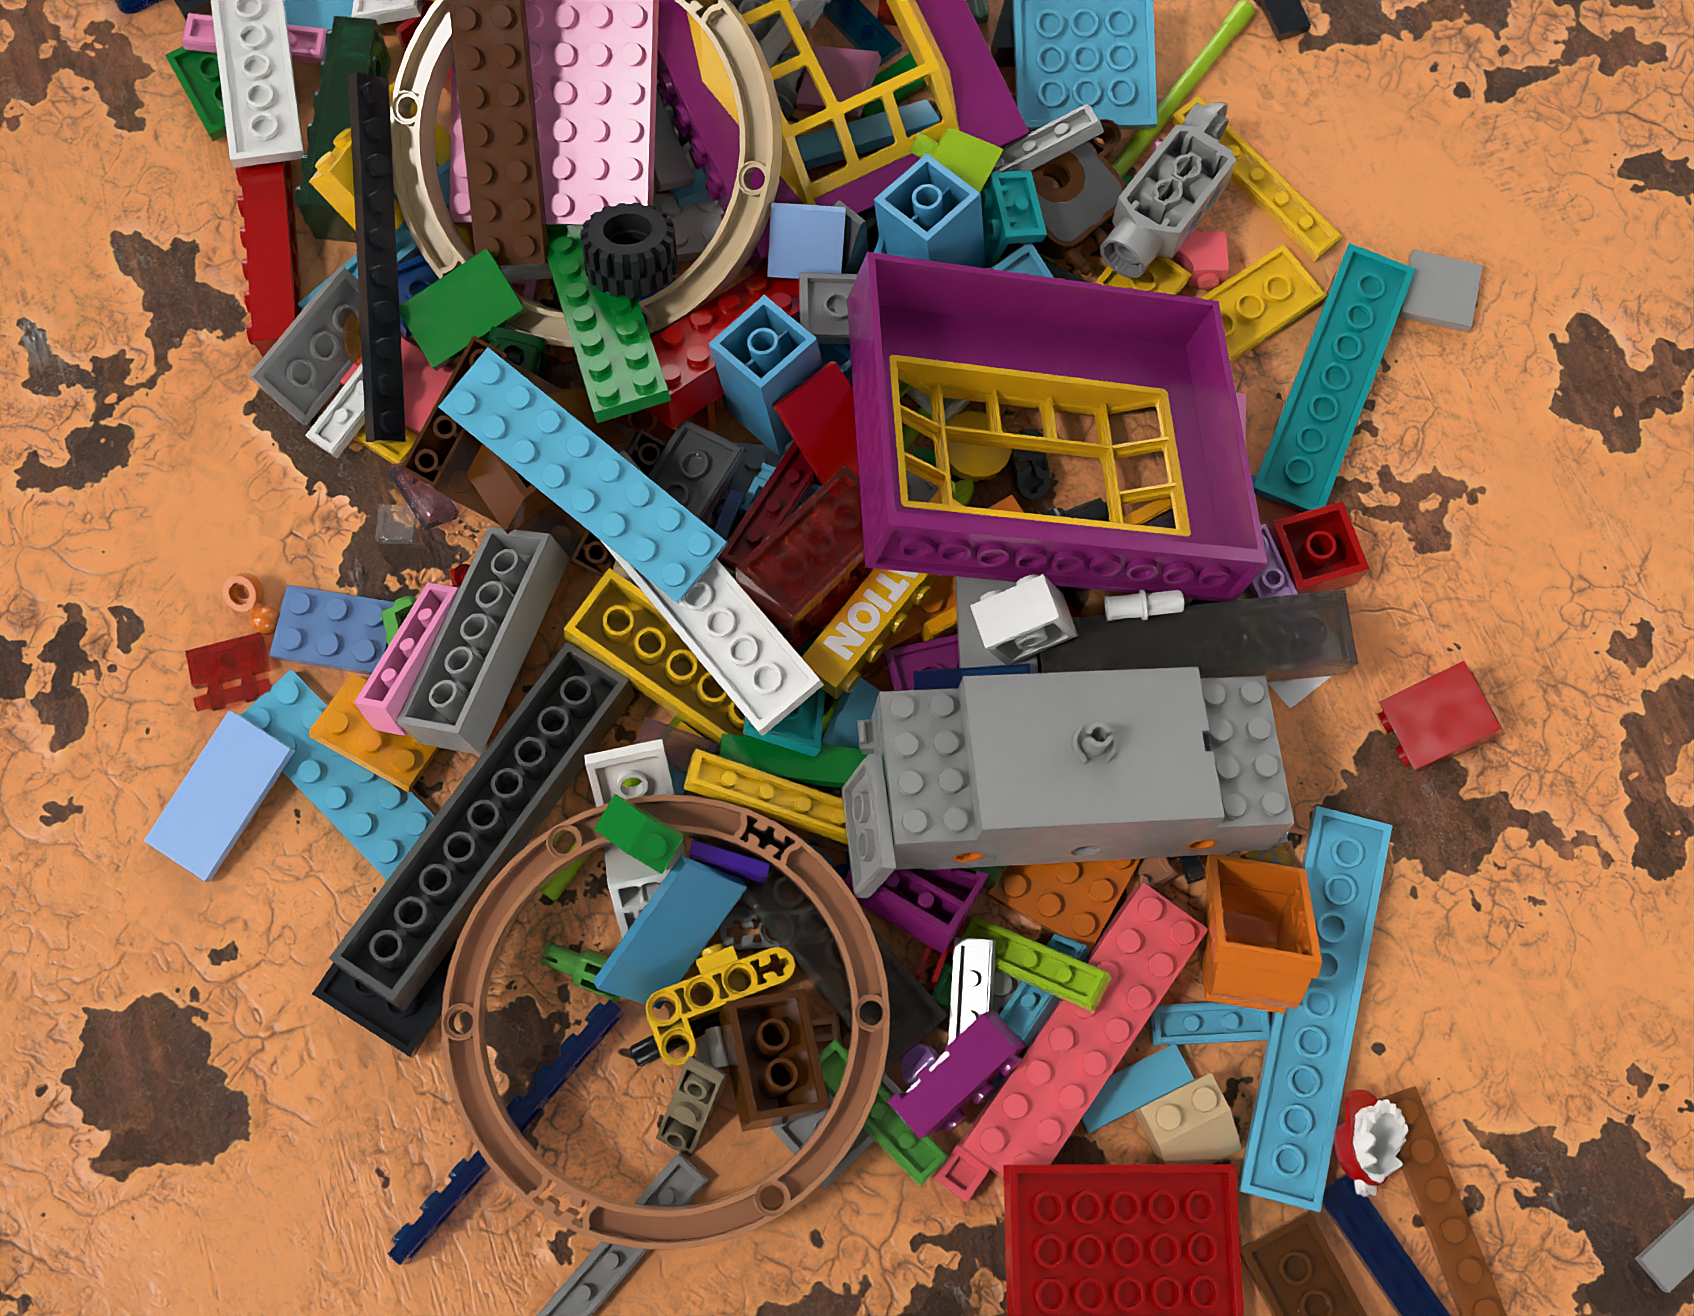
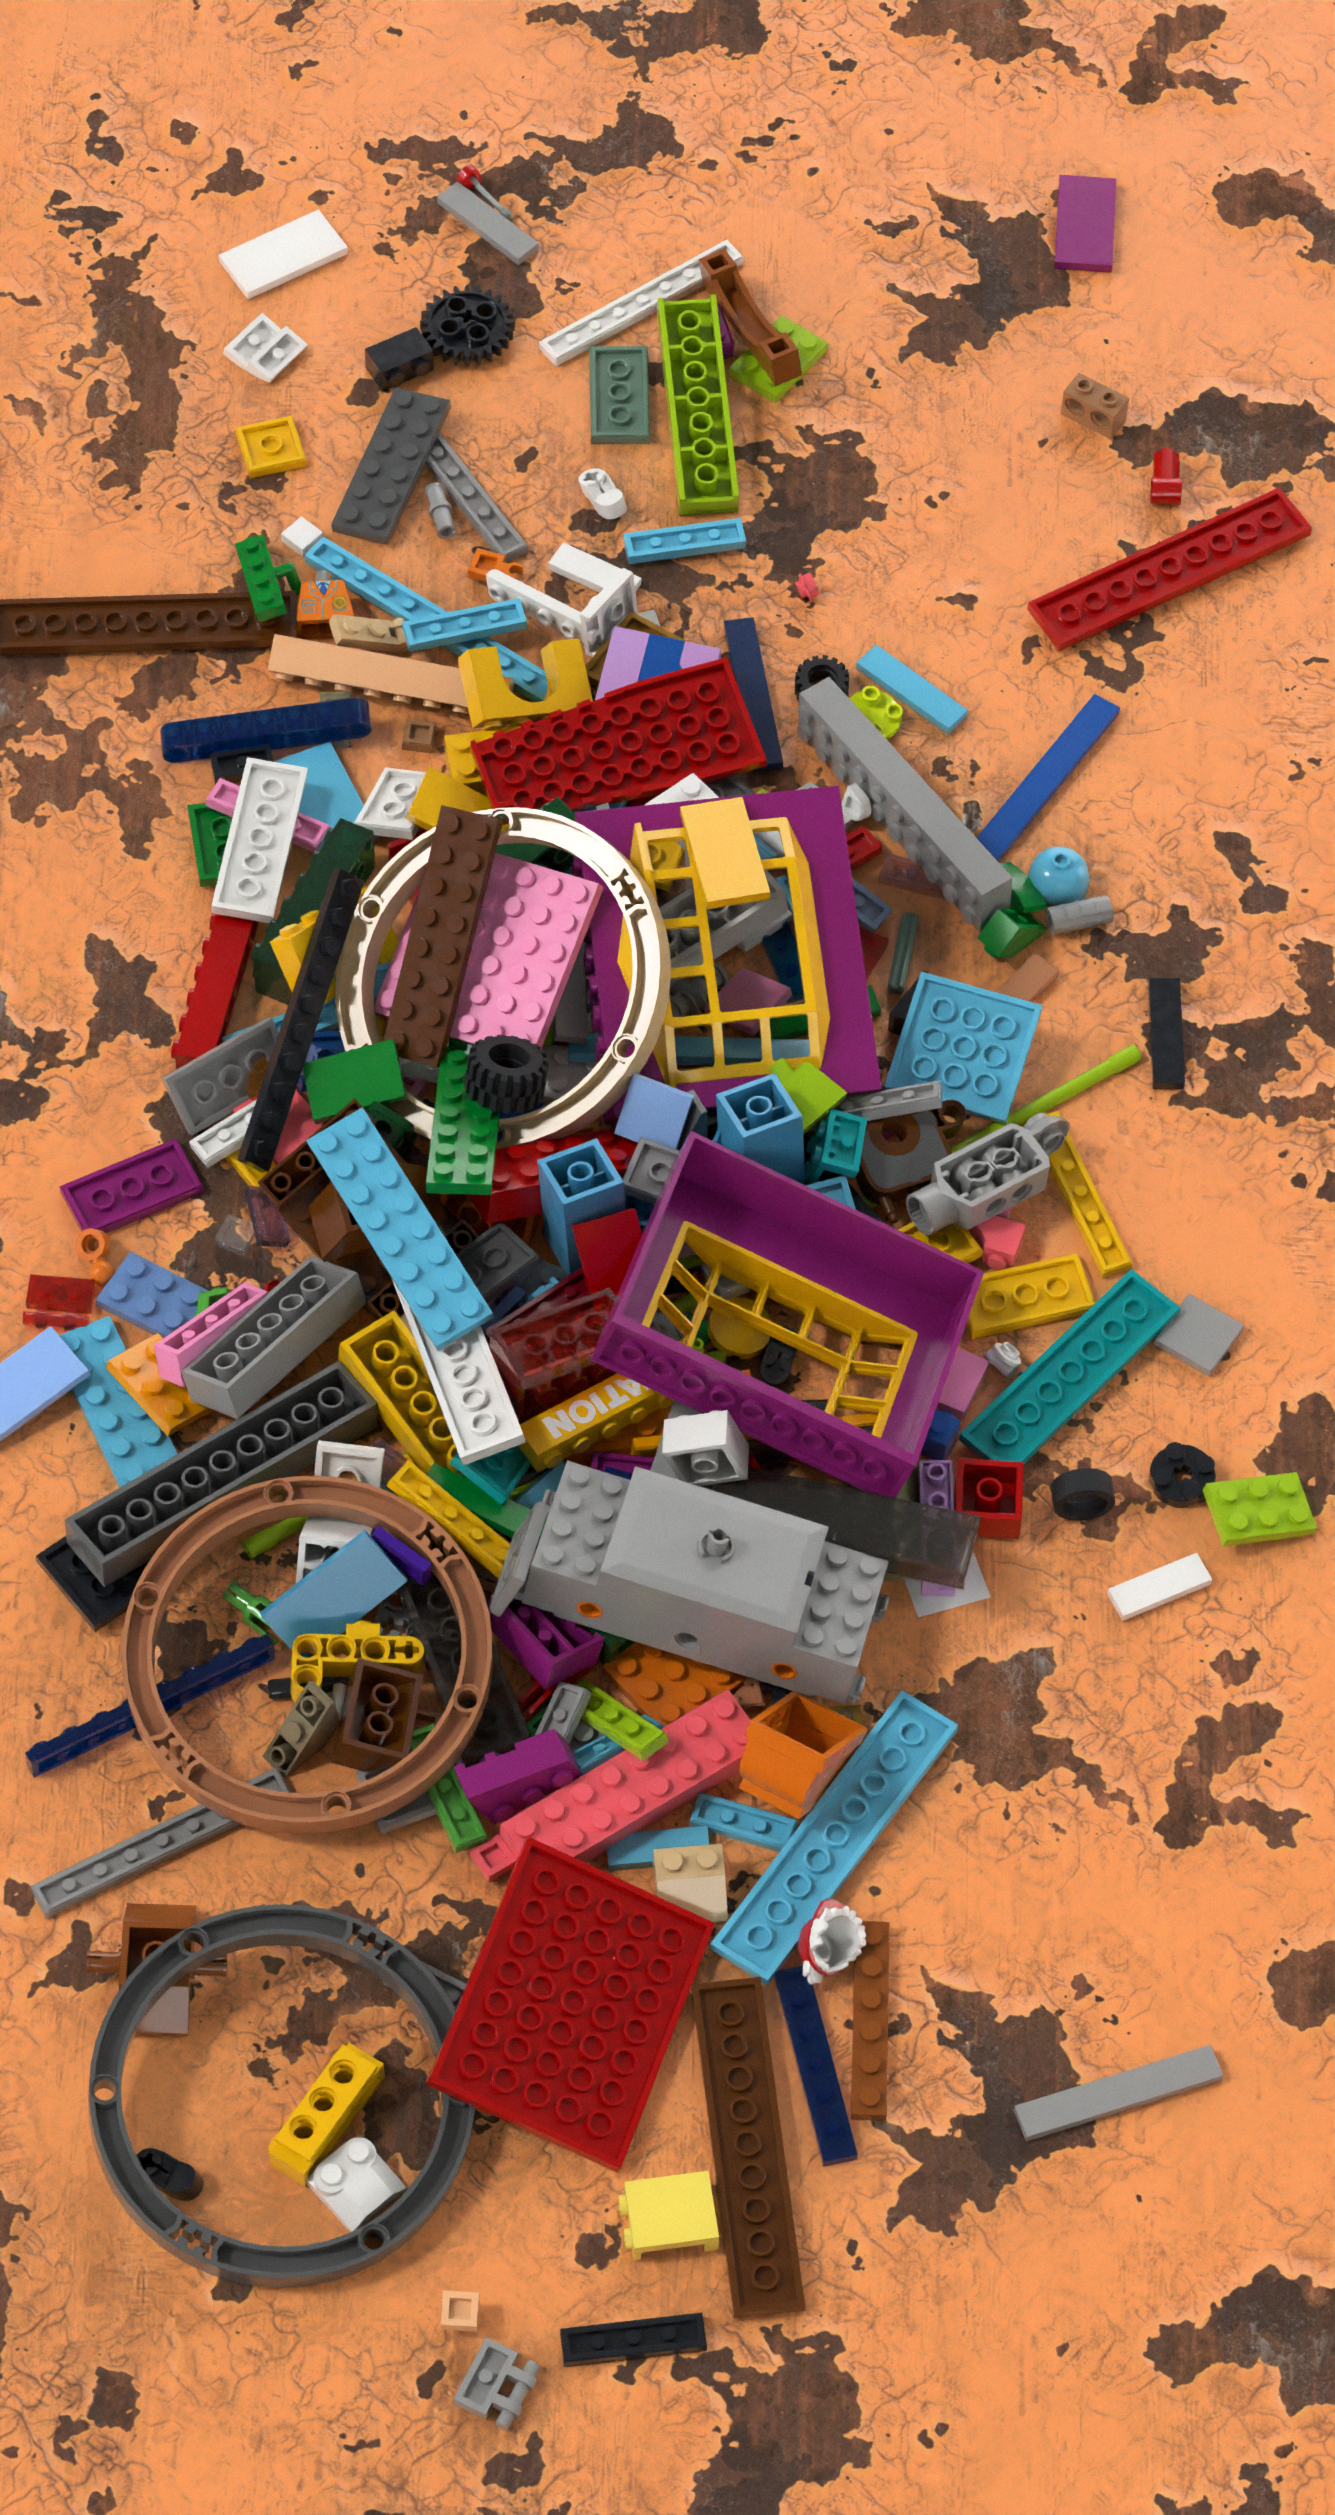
camera: 20 degrees right, 15 degrees down
green slope [594,794,685,874] -> none
white axle [1104,589,1184,621] -> none
red slope [1377,661,1505,772] -> none
none -> magenta tile [59,1138,204,1233]
none -> white plate [985,1342,1021,1379]
none -> black tyre [1050,1468,1115,1521]
none -> white tile [1107,1553,1212,1621]
none -> black plate [1149,1442,1216,1508]
none -> lime plate [1203,1472,1317,1547]

